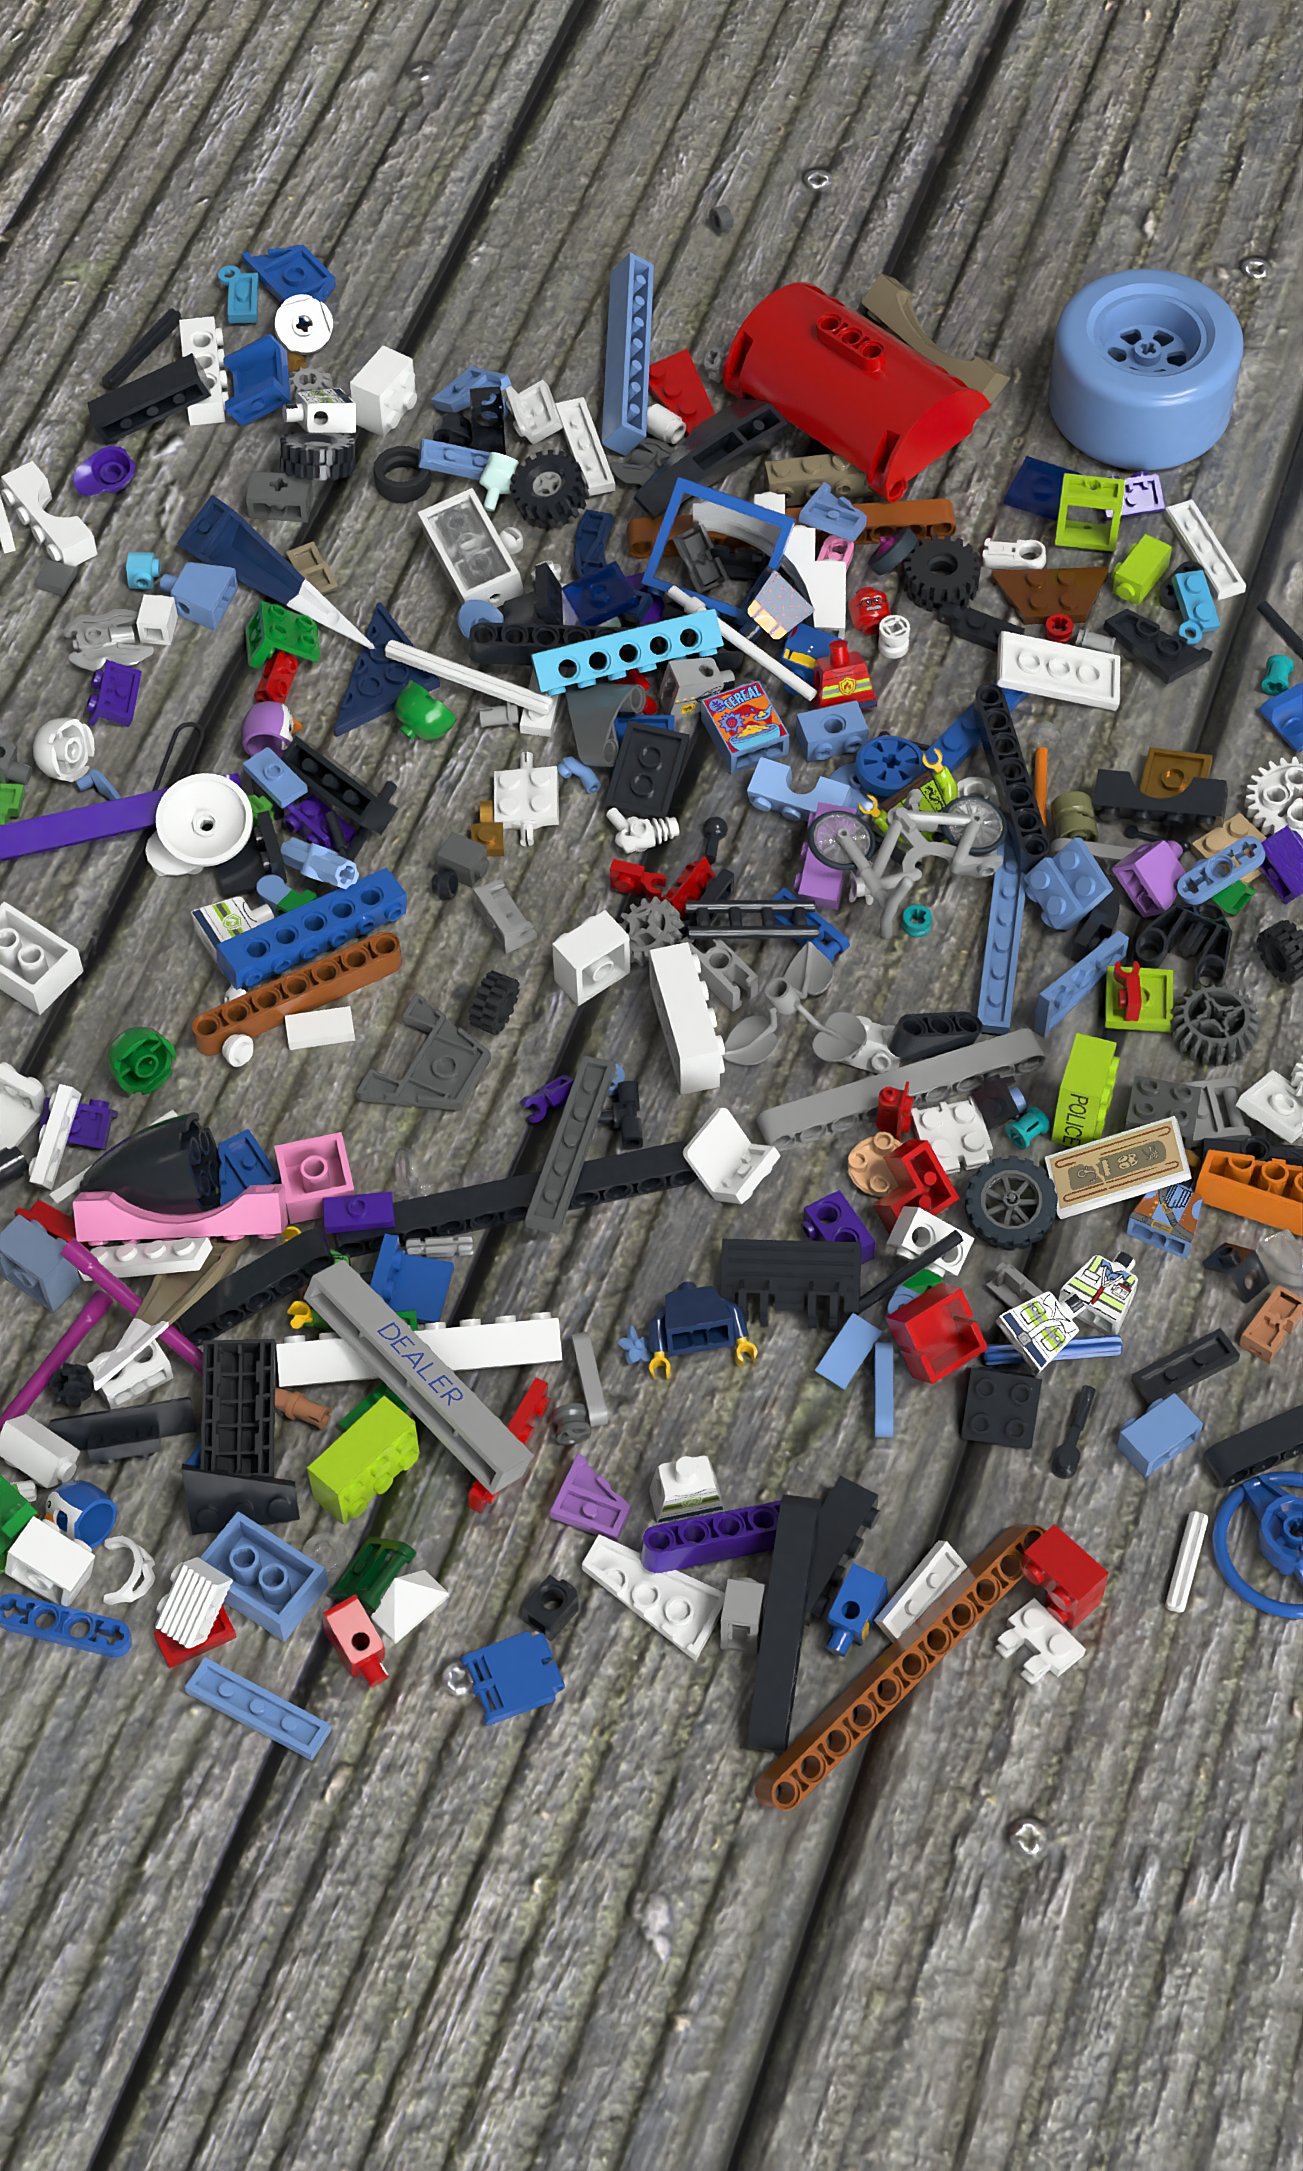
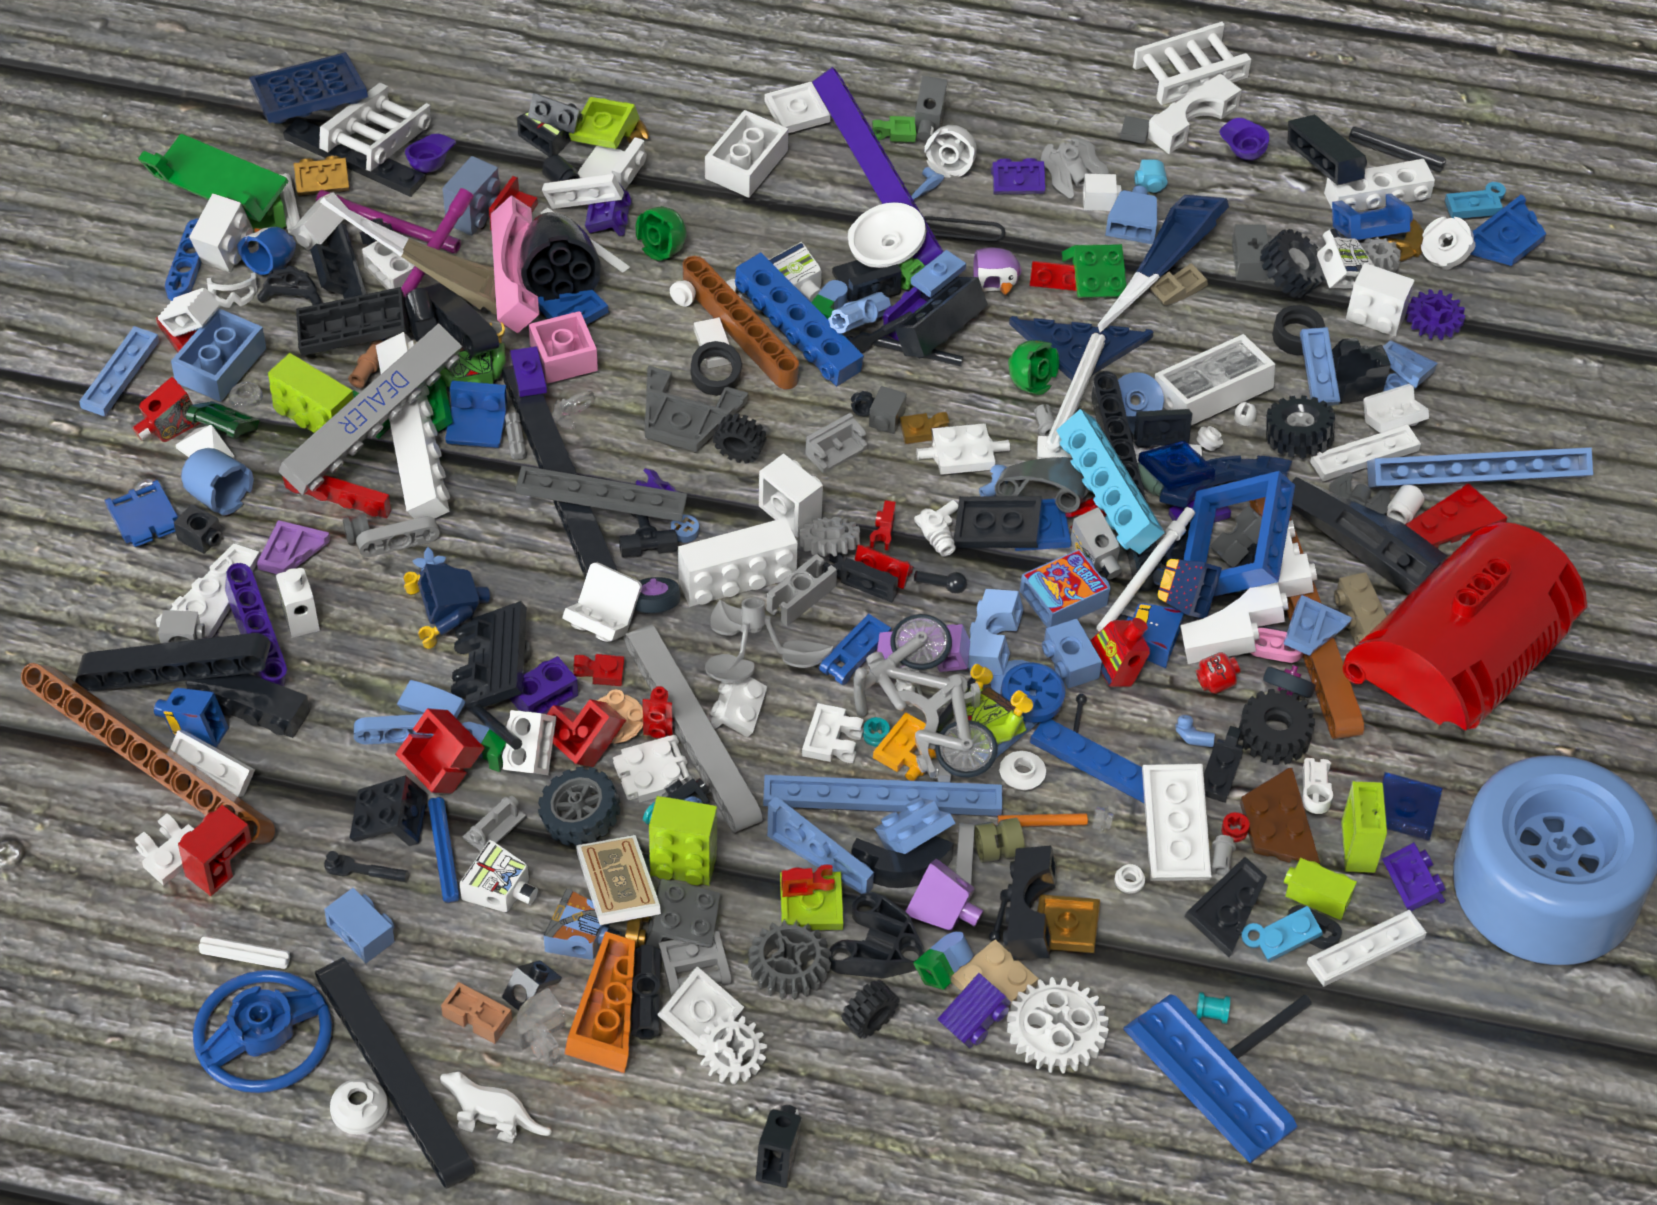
camera: 80 degrees right, 5 degrees down
white plate [78,1237,213,1281] -> none
black wing [182,1464,300,1535] -> none
light aqua piece [479,452,519,512] -> none
black bar [684,899,819,939] -> none
dark tan arch [861,273,1010,405] -> none
white wheel [878,615,910,659] -> none
black beam [886,1011,983,1059] -> none
black beam [974,683,1050,875] -> none
torso [995,1291,1086,1375] -> none
black plate [1131,1328,1240,1406] -> none
medium blue beam [1177,836,1265,905] -> none
none -> medium blue cylinder [181,447,254,516]
none -> black piece [257,266,322,305]
none -> black arm [404,288,438,342]
none -> red plate [573,654,624,686]
none -> black wheel [635,577,680,613]
none -> black tyre [690,341,742,396]
none -> white plate [802,703,863,763]
none -> light orange plate [873,712,937,781]
none -> white plate [1115,864,1145,894]
none -> medium blue arm [1175,715,1215,747]
none -> dark purple gear [1406,289,1465,340]

